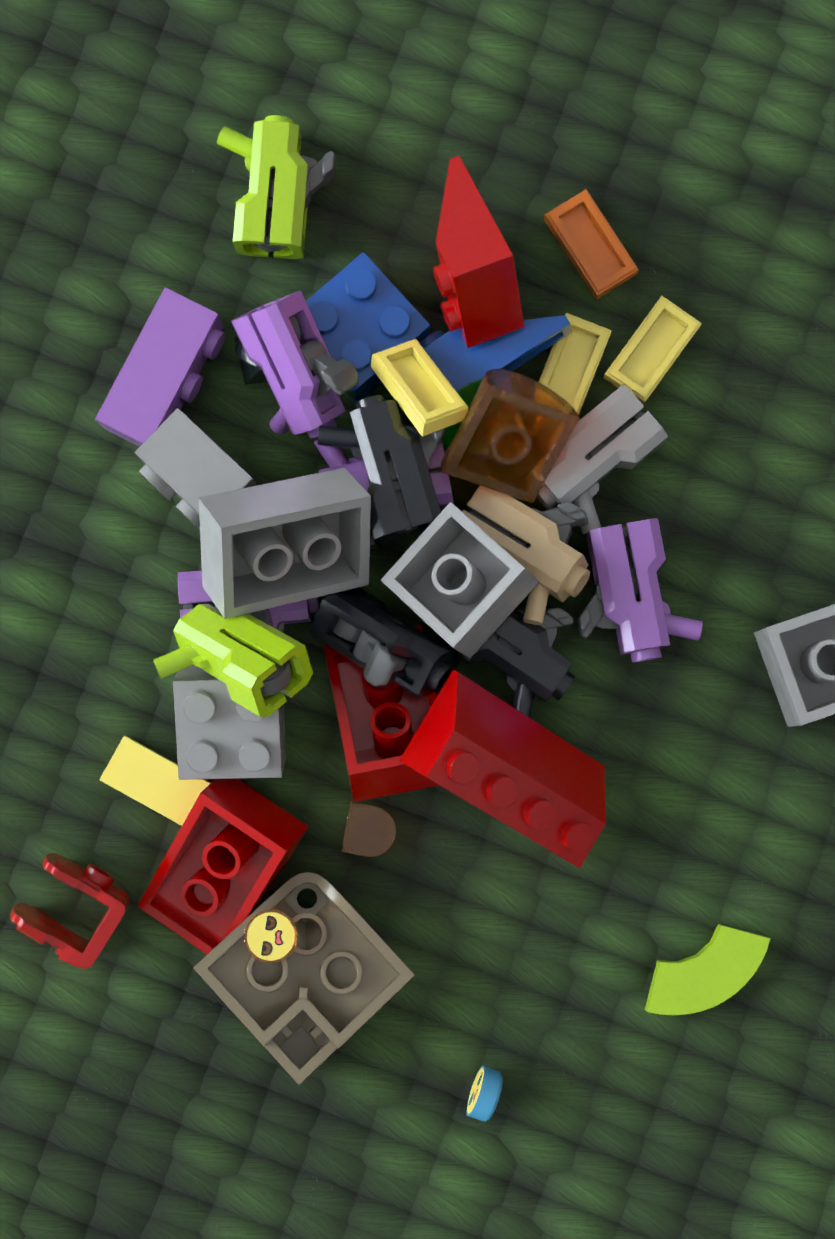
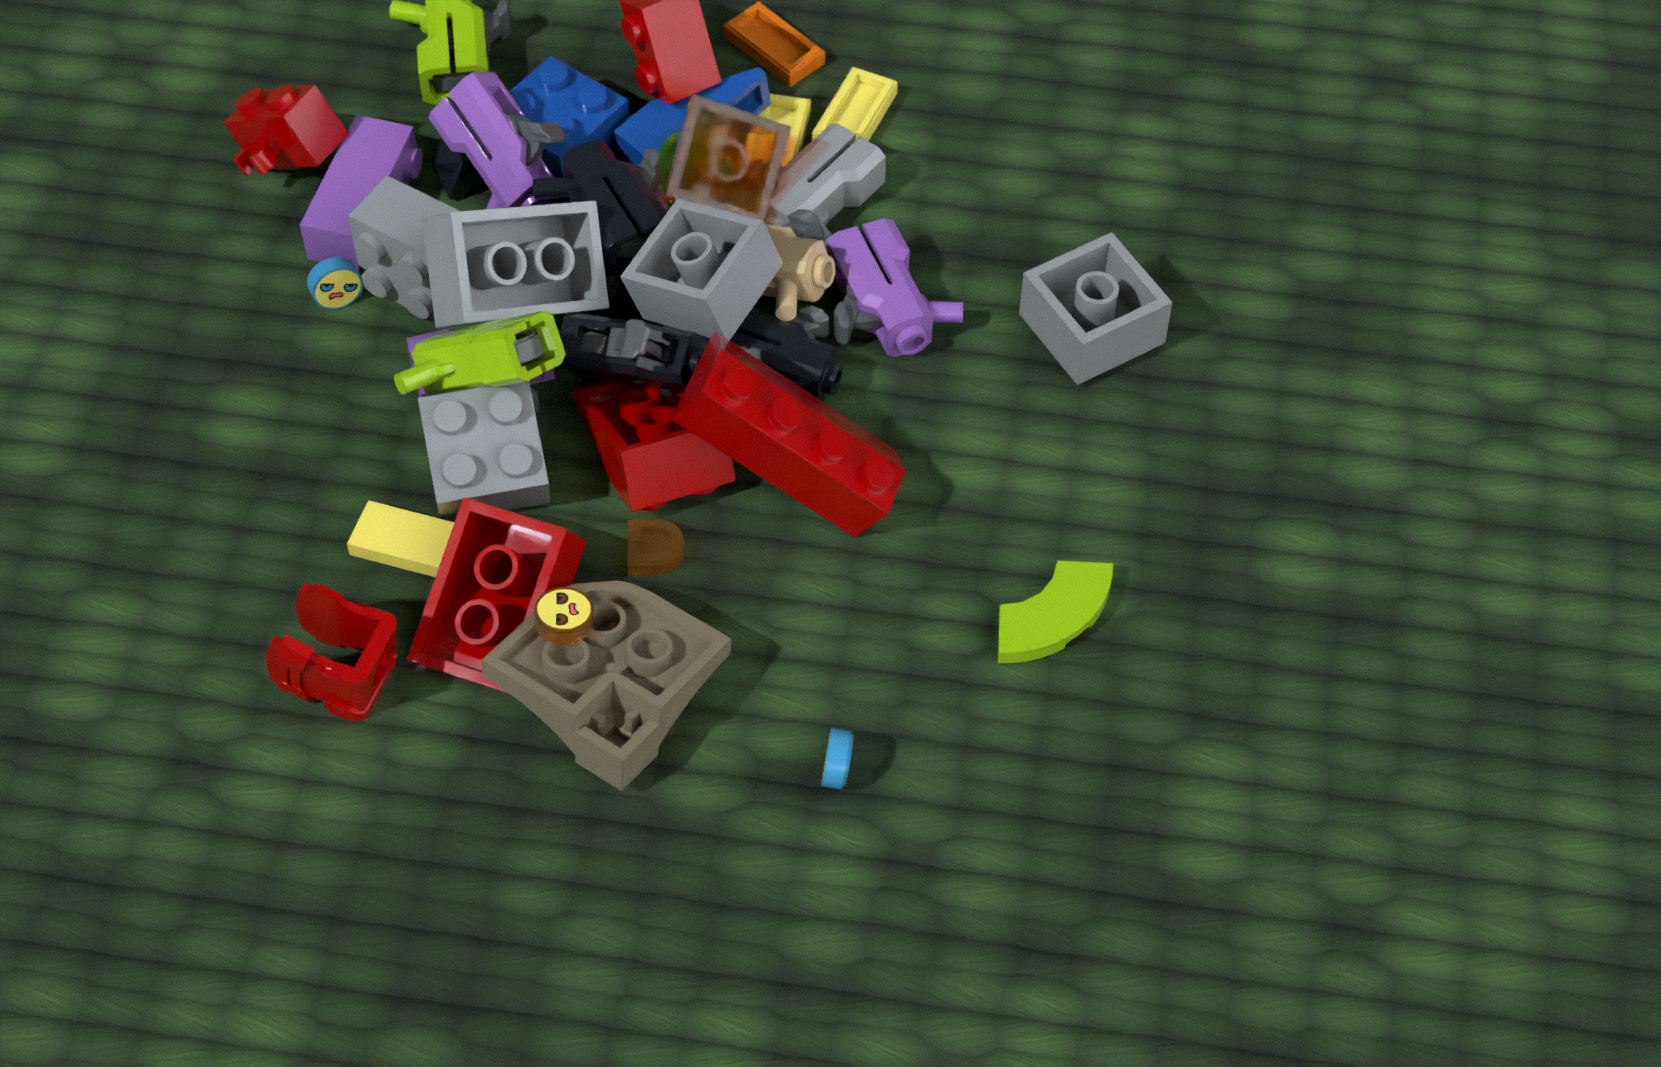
camera: 15 degrees left, 30 degrees down
light yellow tile [371,339,469,437] -> none
none -> red brick [223,84,349,176]
none -> tile [307,257,363,310]

